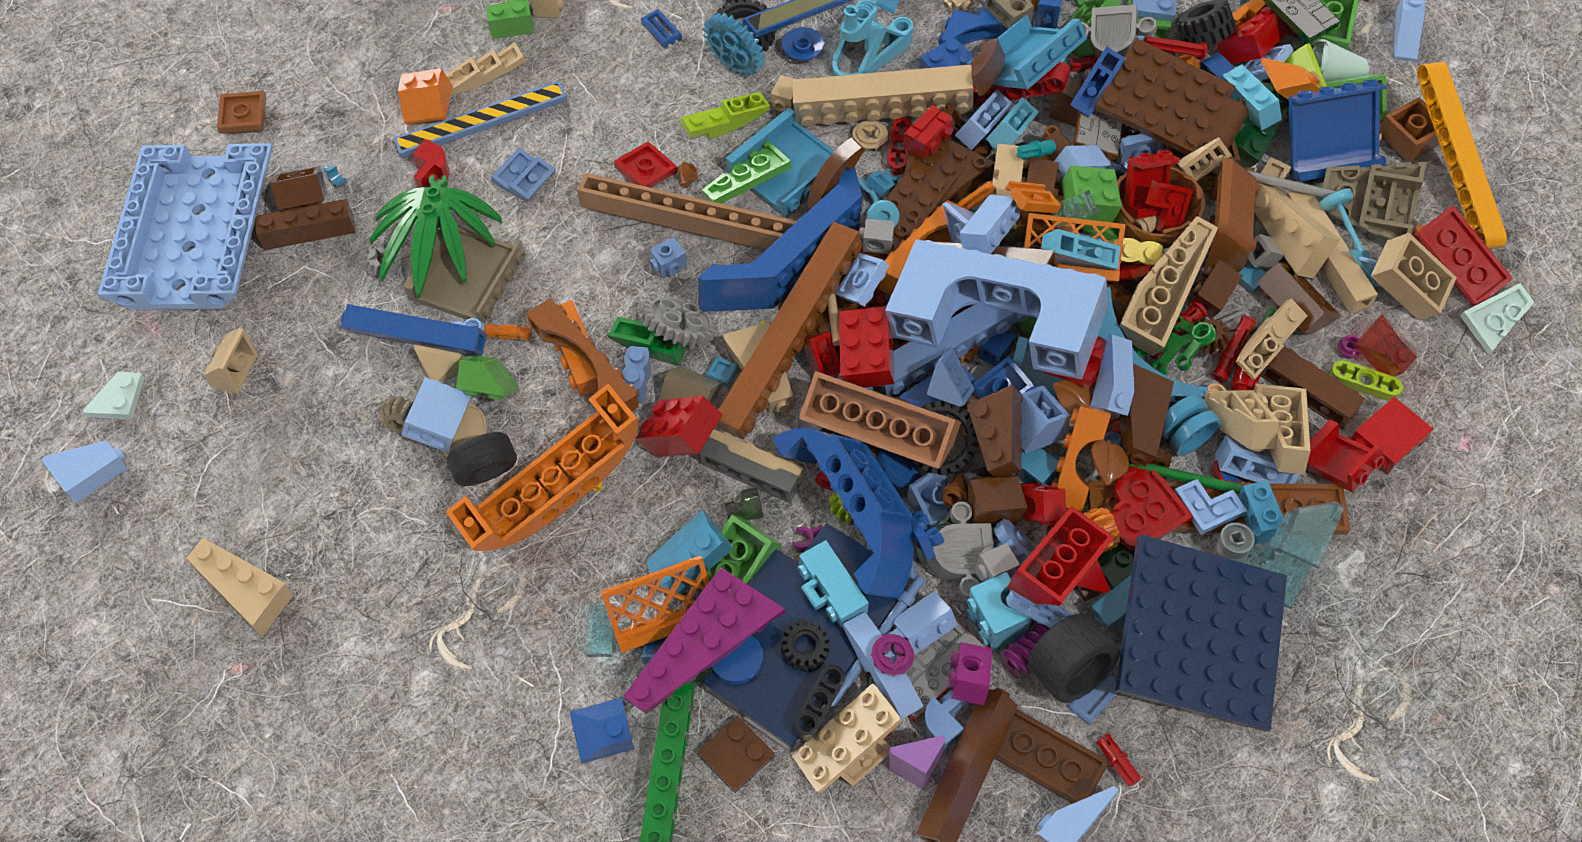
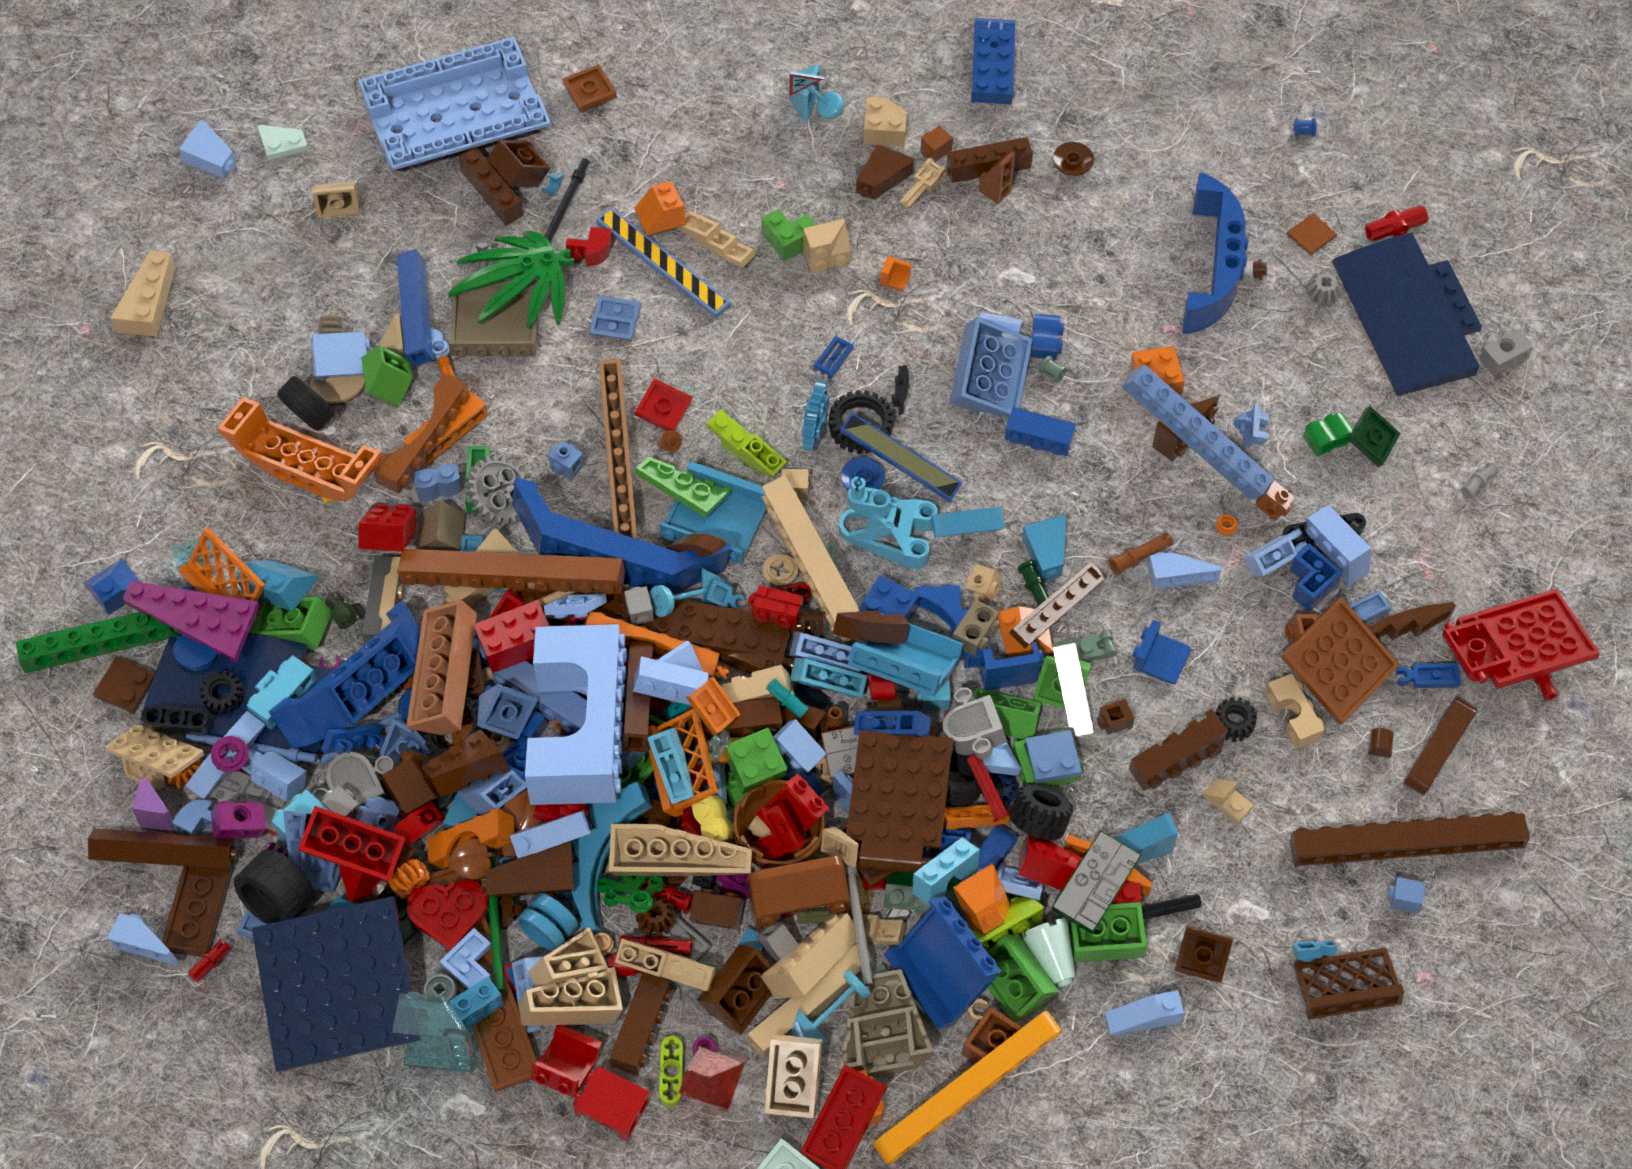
camera: 65 degrees right, 0 degrees up
none -> black bar [545,158,590,243]

